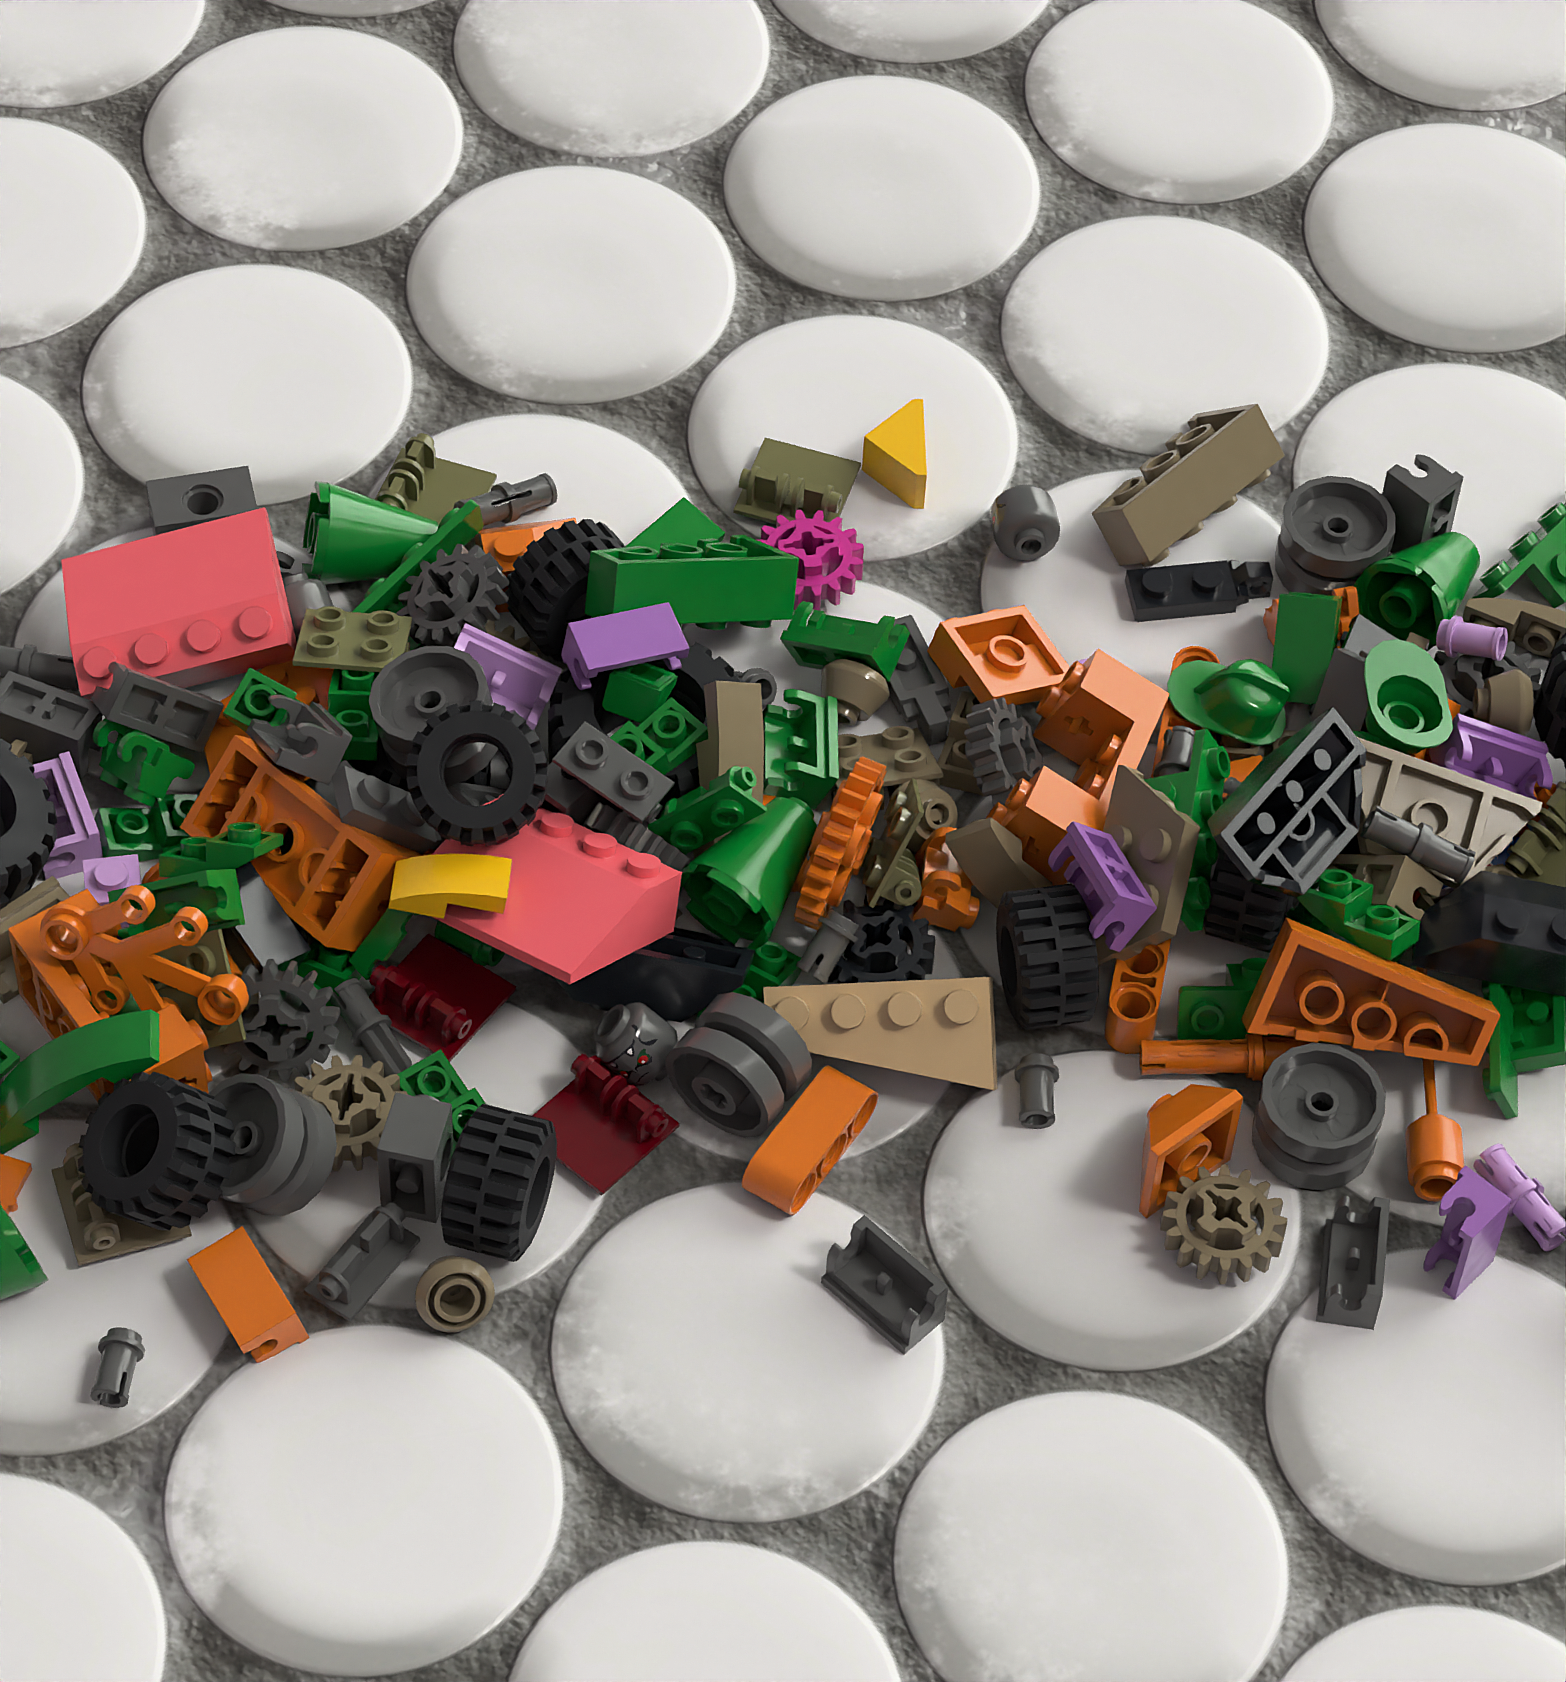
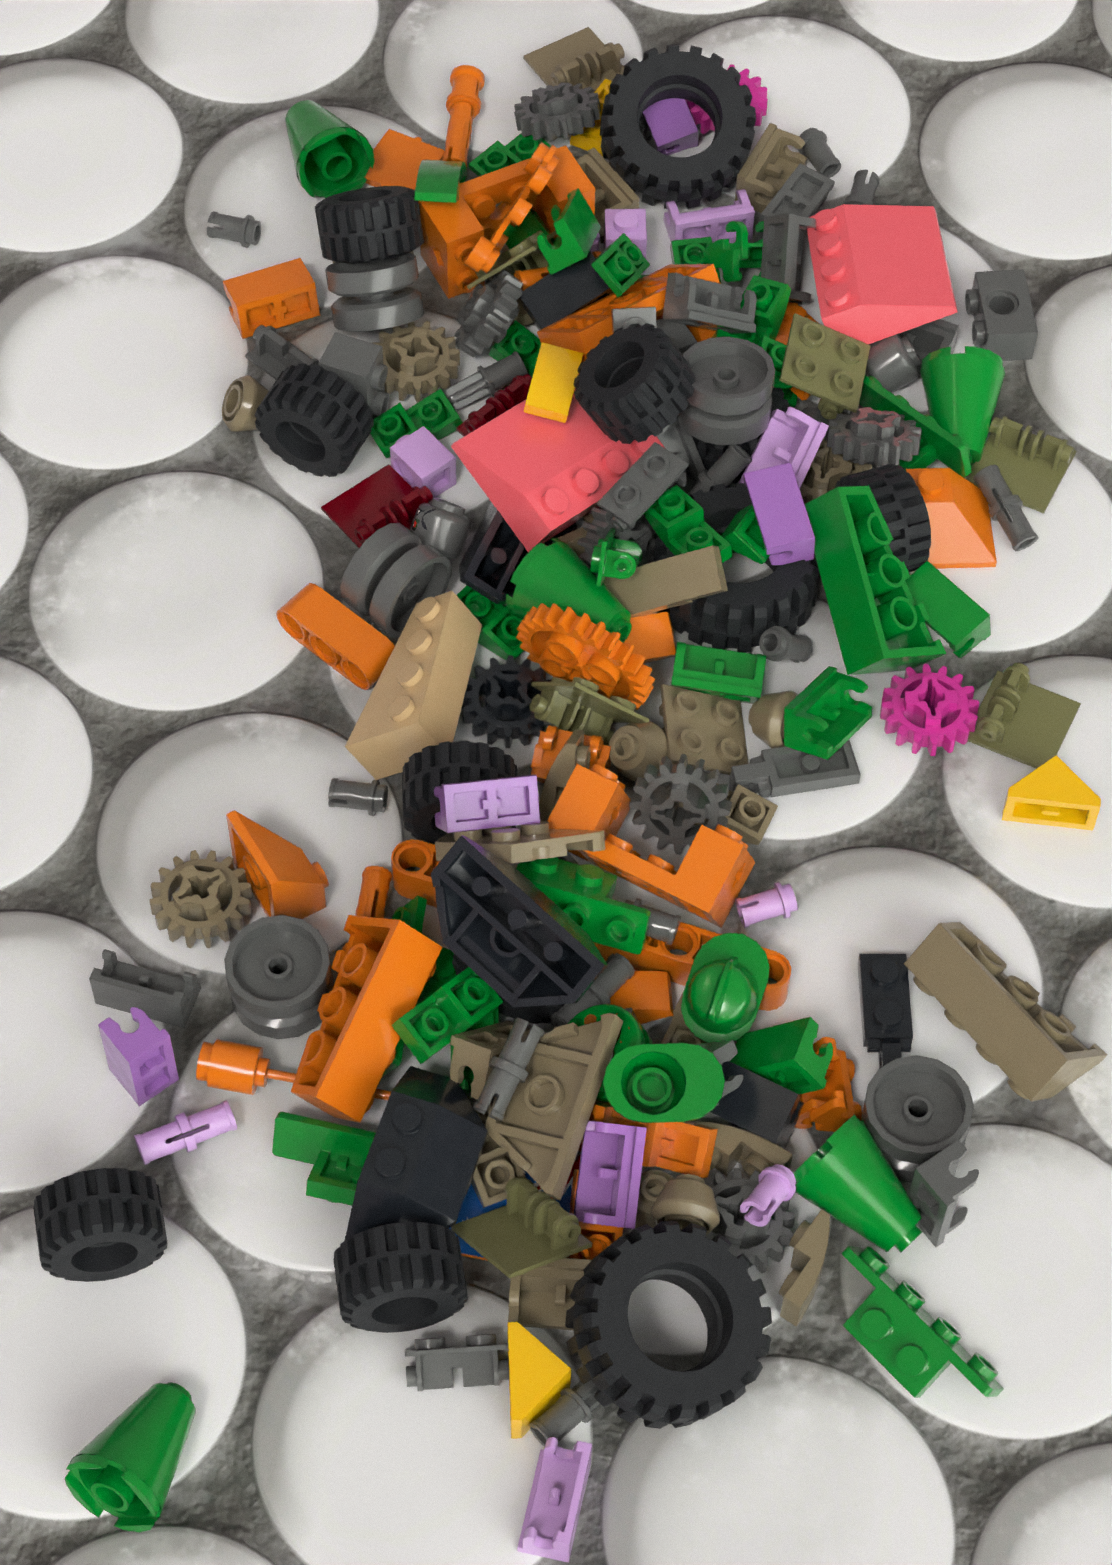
camera: 100 degrees right, 5 degrees up
dark grey pin [795,909,859,984] -> none
dark grey hinge [821,1215,948,1355] -> none
orange plate [927,605,1070,706] -> none
dark grey head [990,485,1060,561] -> none
none -> lavender brick [390,426,456,497]

